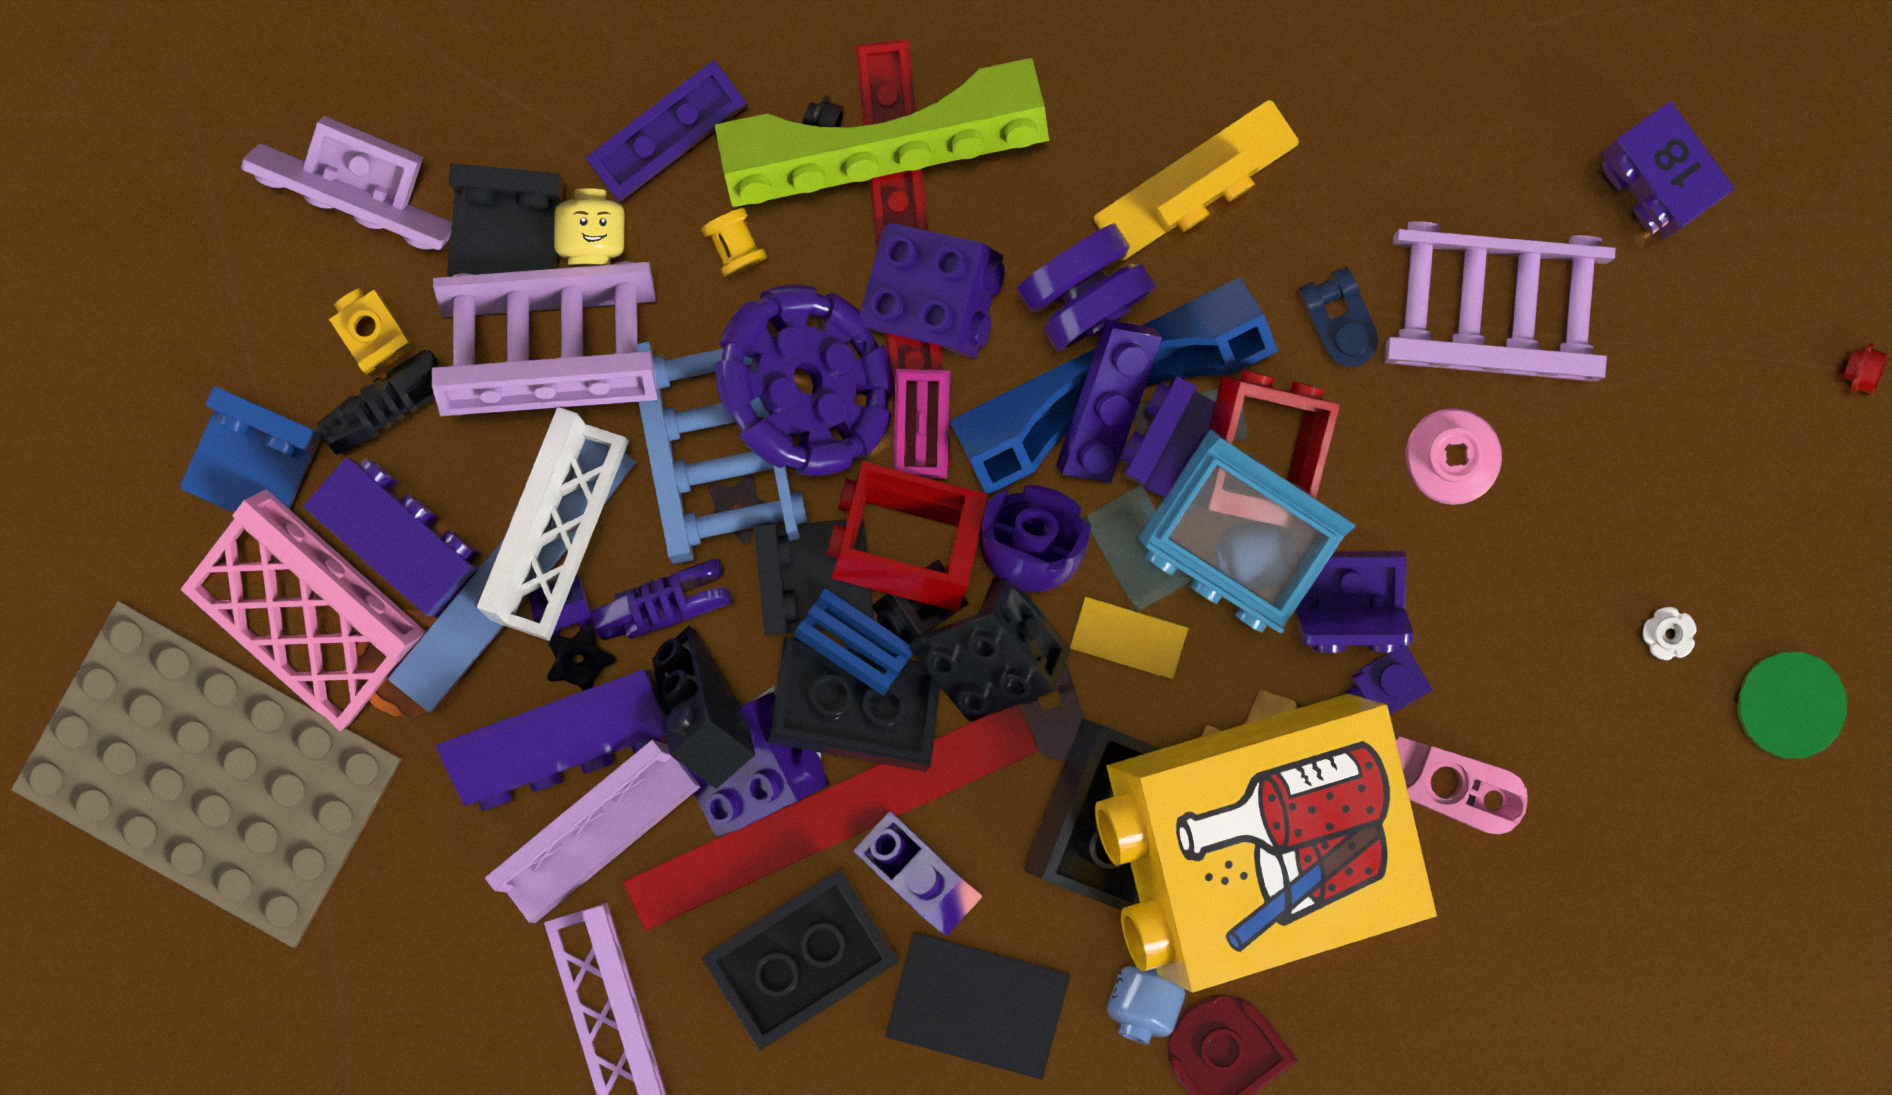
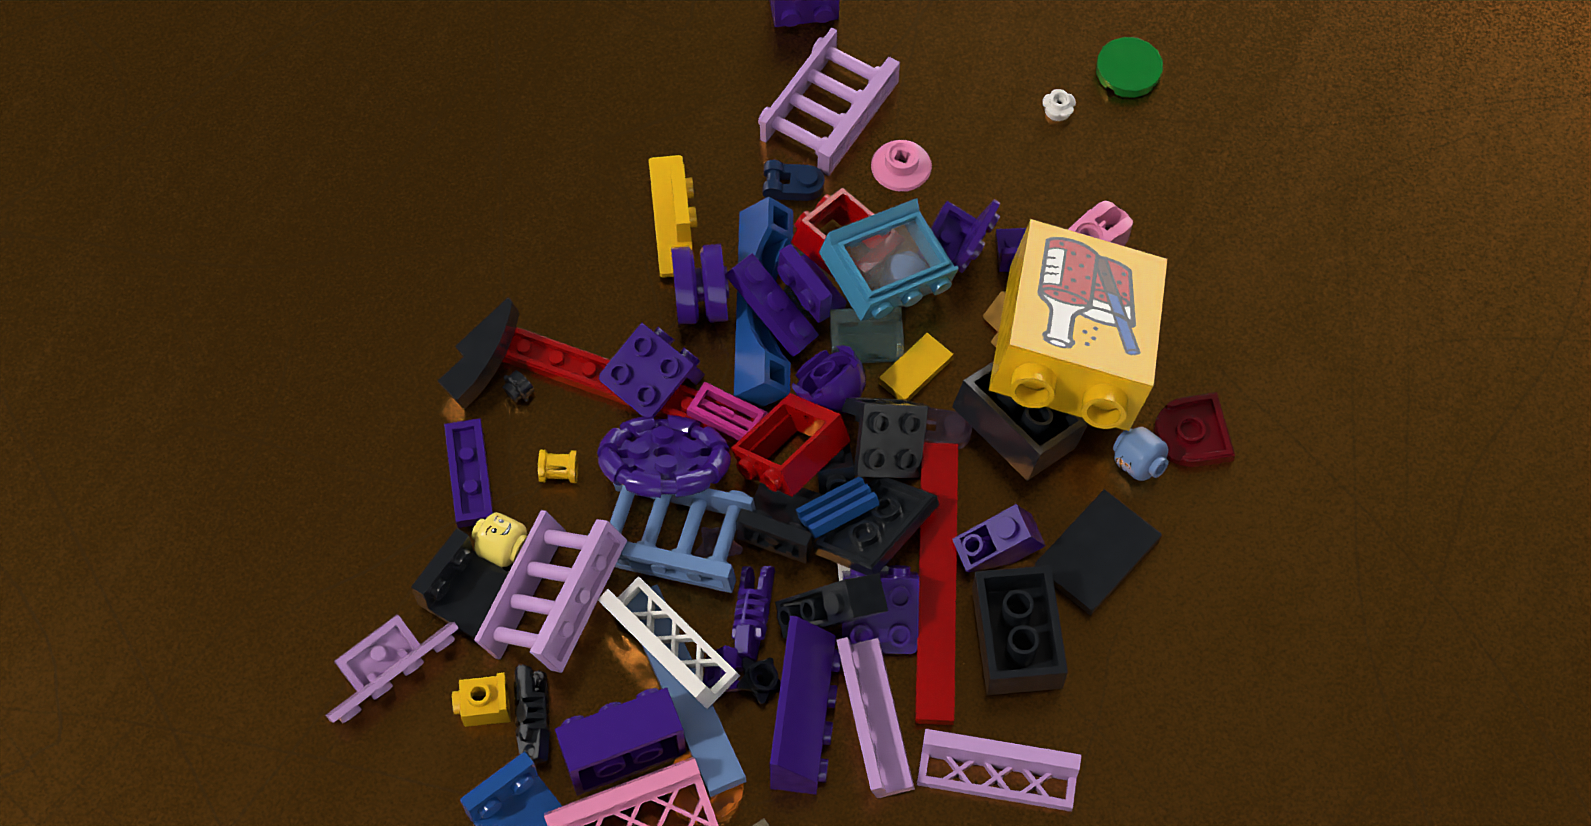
camera: 65 degrees left, 25 degrees down
lime arch [715,58,1049,208] -> none
none -> black slope [438,298,520,410]

